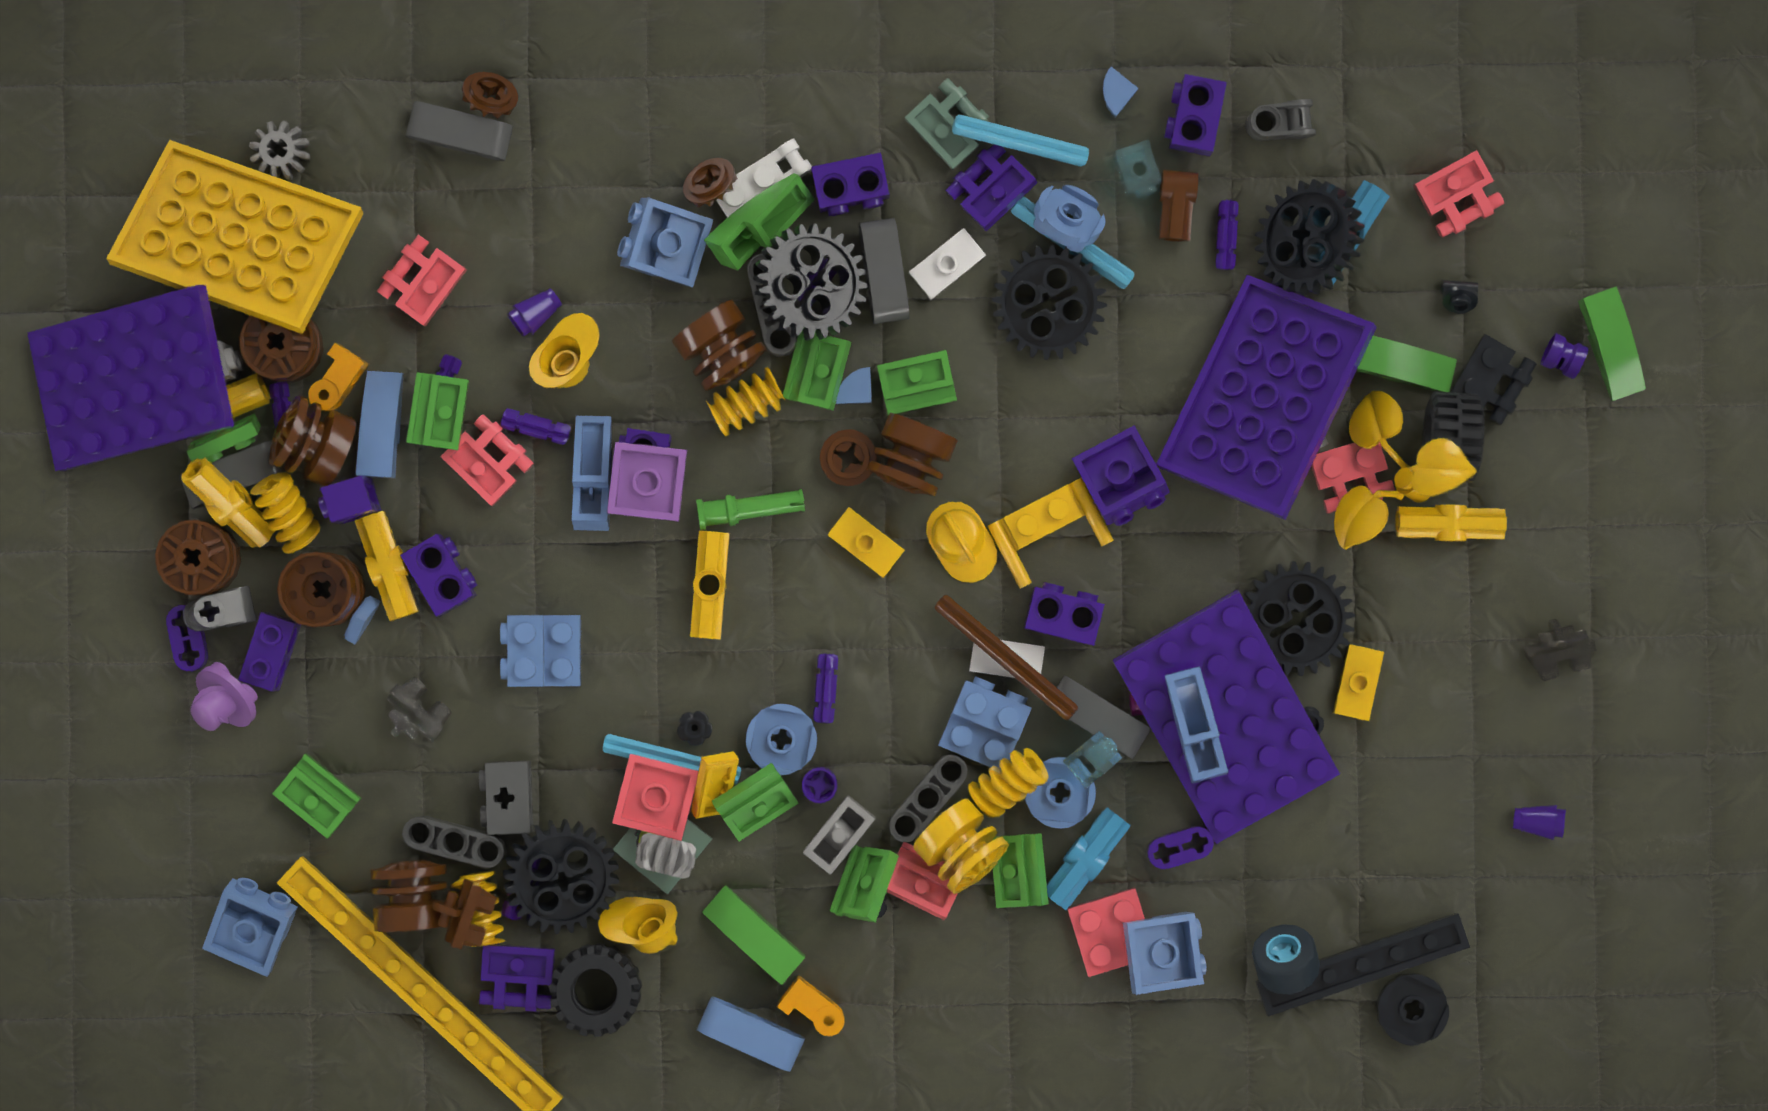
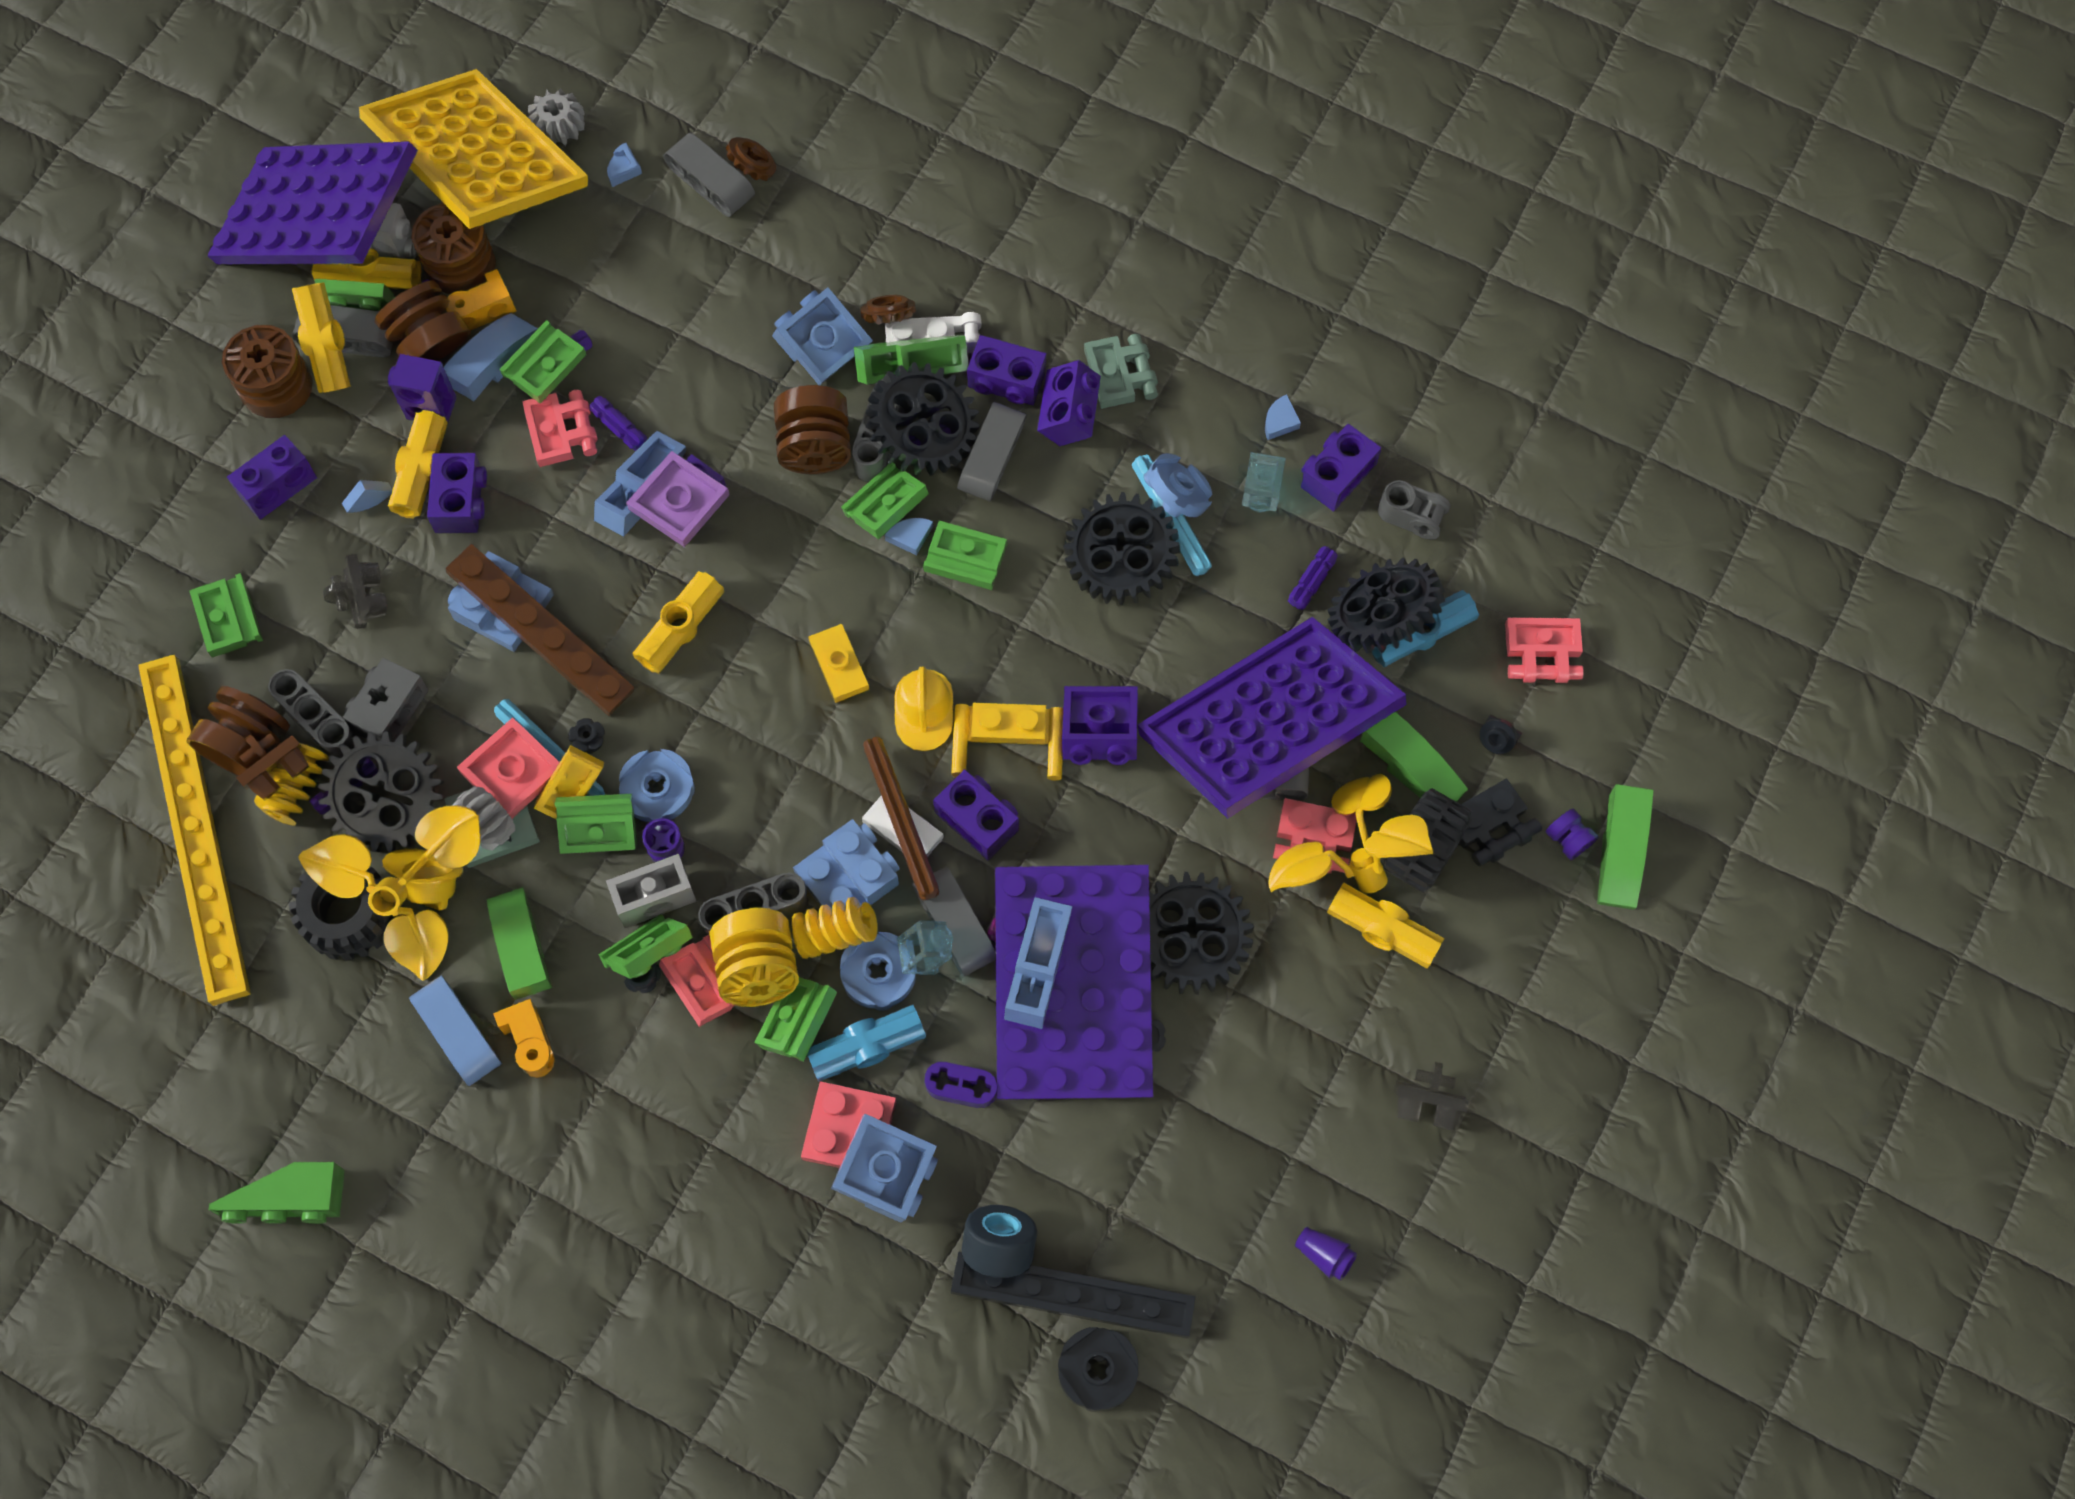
camera: 30 degrees right, 20 degrees down
dark purple beam [166,605,208,671] -> none
dark grey piece [183,586,257,631] -> none
medium lavender plate [190,662,258,731] -> none
medium blue plate [202,878,298,977] -> none
yellow piece [250,473,321,554] -> none
reddish brown wheel [277,552,365,627] -> none
coral plate [377,234,467,326] -> none
dark purple plate [479,944,555,1012] -> none
dark purple cone [507,288,562,337] -> none
yellow piece [529,313,599,388] -> none
bright green pin [696,489,805,531] -> none
yellow piece [706,366,785,436] -> none
dark purple axle [813,653,838,723] -> none
reddish brown gear [820,429,877,486] -> none
reddish brown wheel [867,413,958,497] -> none
white plate [909,228,986,300] -> none
dark purple plate [945,144,1037,232] -> none
medium azure axle [952,115,1089,166] -> none
reddish brown piece [1159,170,1198,242] -> none
yellow plate [1333,644,1384,721] -> none
none -> yellow plant [298,805,481,981]
none -> reddish brown plate [445,543,634,716]
none -> medium blue tile [607,143,642,187]
none -> dark purple brick [1037,360,1101,446]

